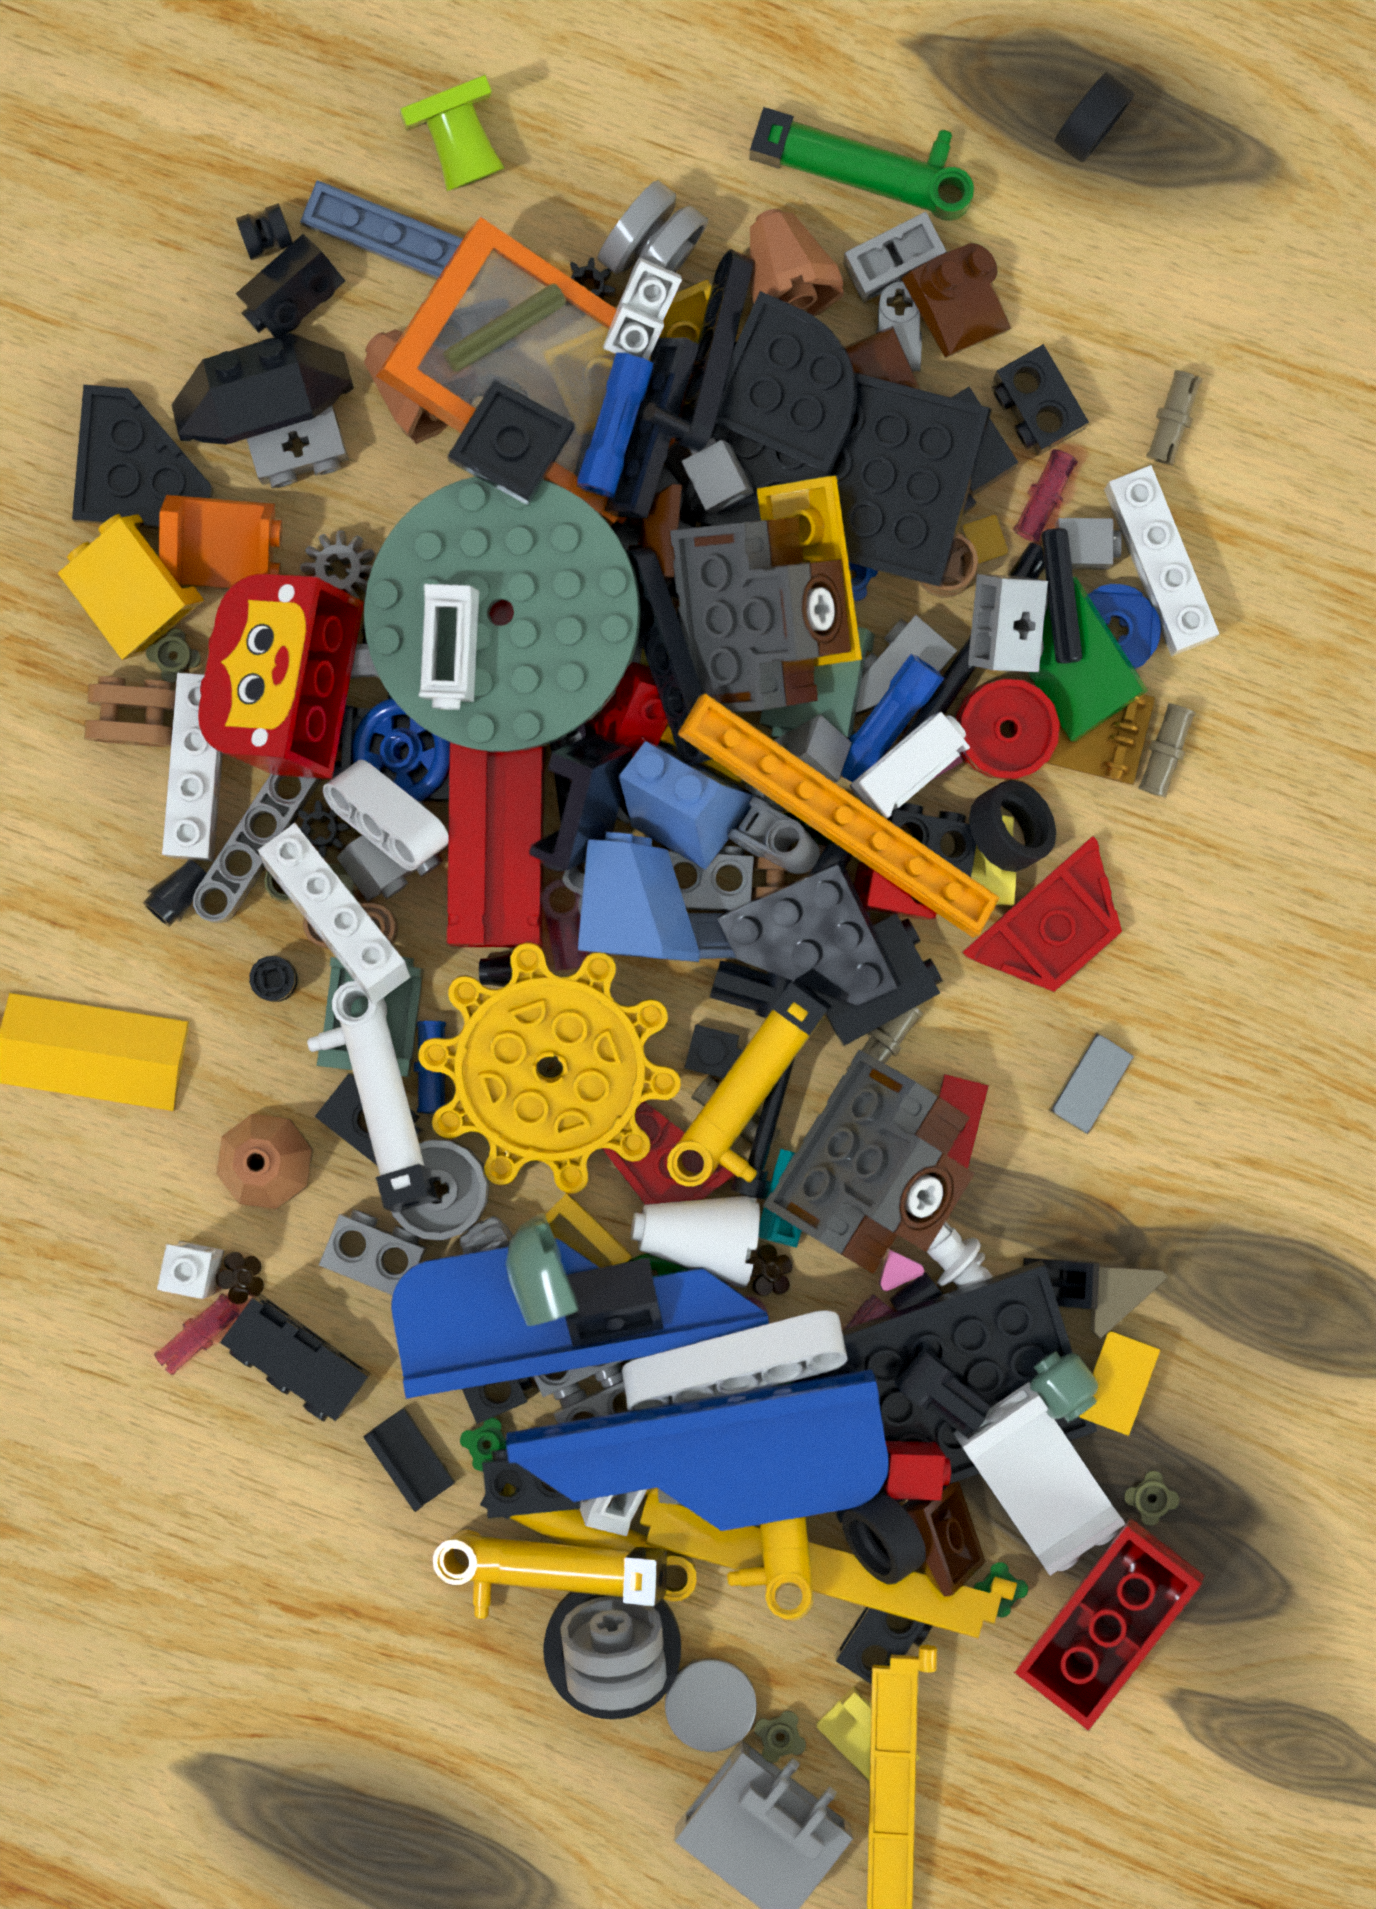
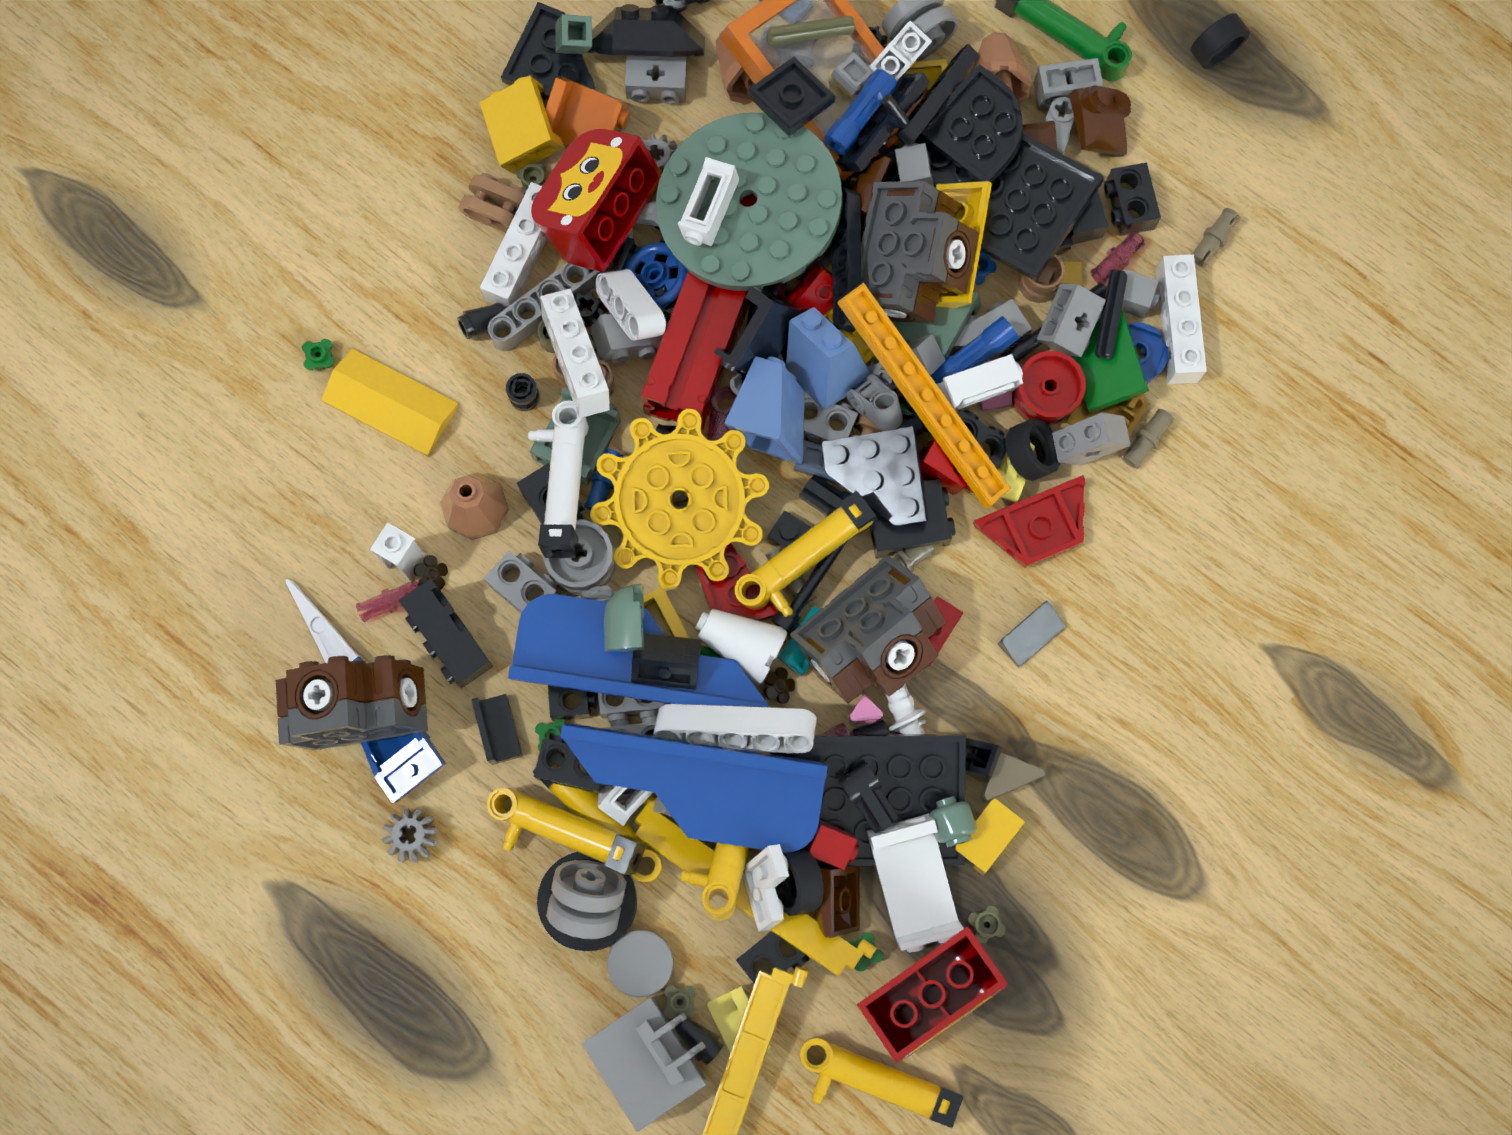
camera: 15 degrees right, 10 degrees down
none -> piece [276,655,428,751]
none -> plate [286,579,446,803]
none -> light grey gear [382,808,439,863]
none -> sand green brick [555,14,592,54]
none -> black cone [674,1015,724,1065]
none -> white plate [742,844,789,932]
none -> yellow piece [799,1037,964,1128]
none -> light grey tile [831,52,874,96]
none -> light grey brick [1052,412,1131,466]

